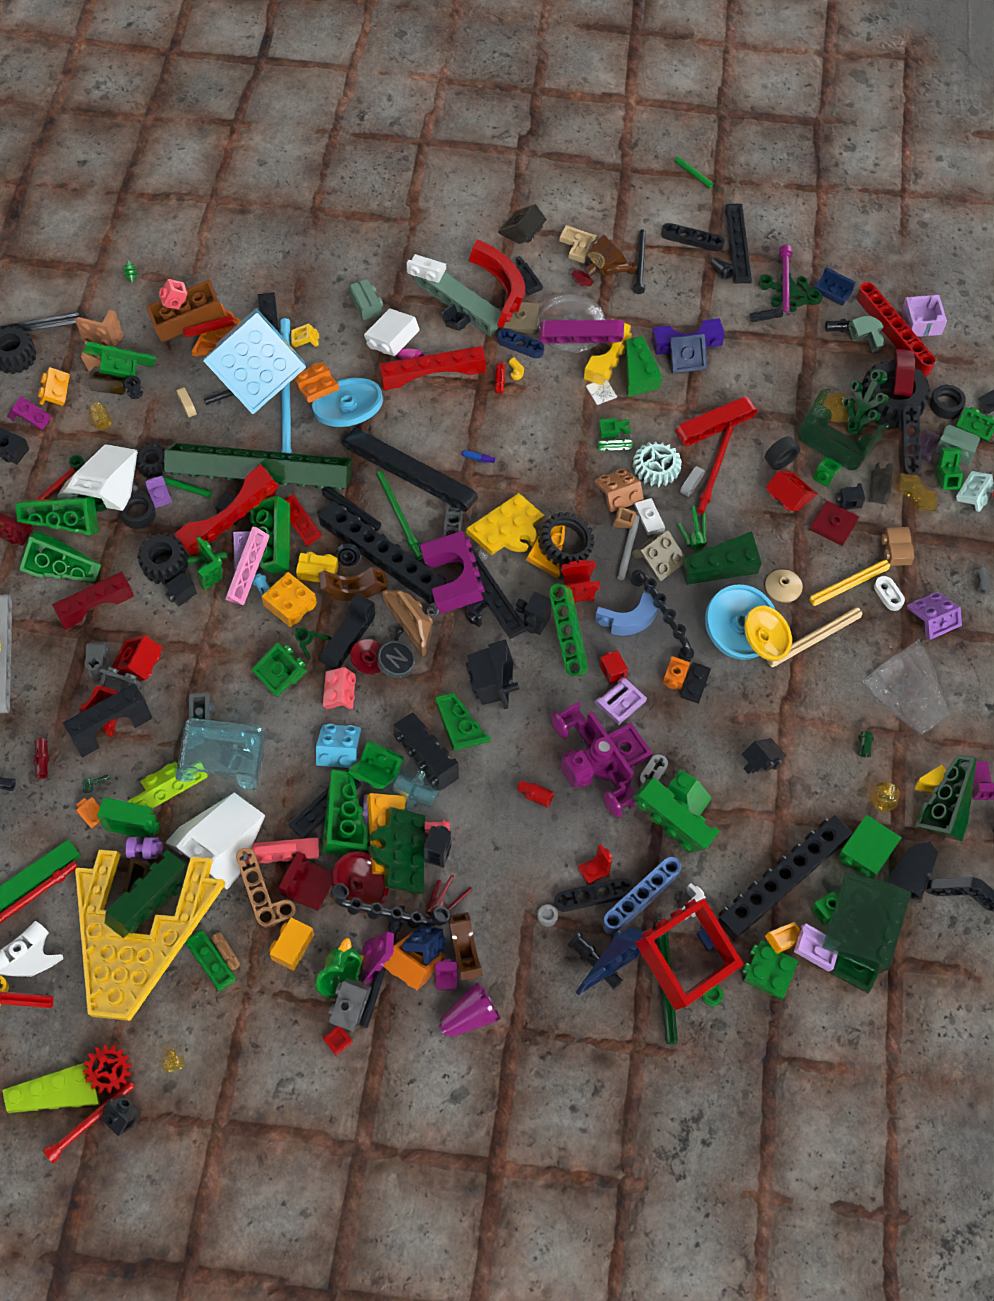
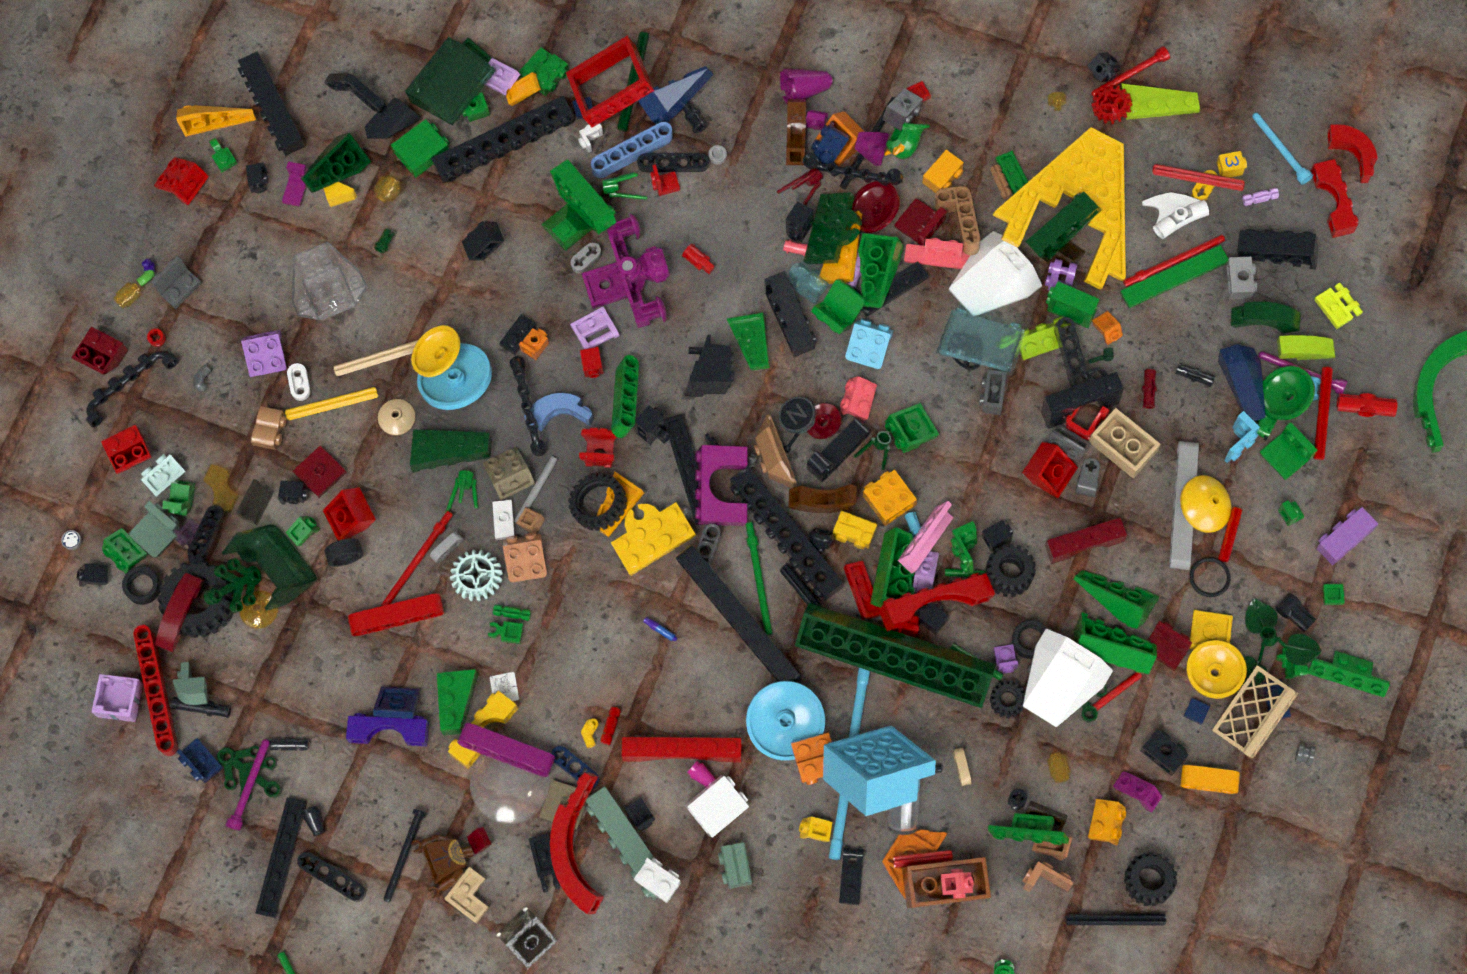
camera: 160 degrees left, 10 degrees up
none -> green plant [602,172,647,200]
none -> black beam [1054,317,1108,387]
none -> tan brick [1089,408,1161,479]

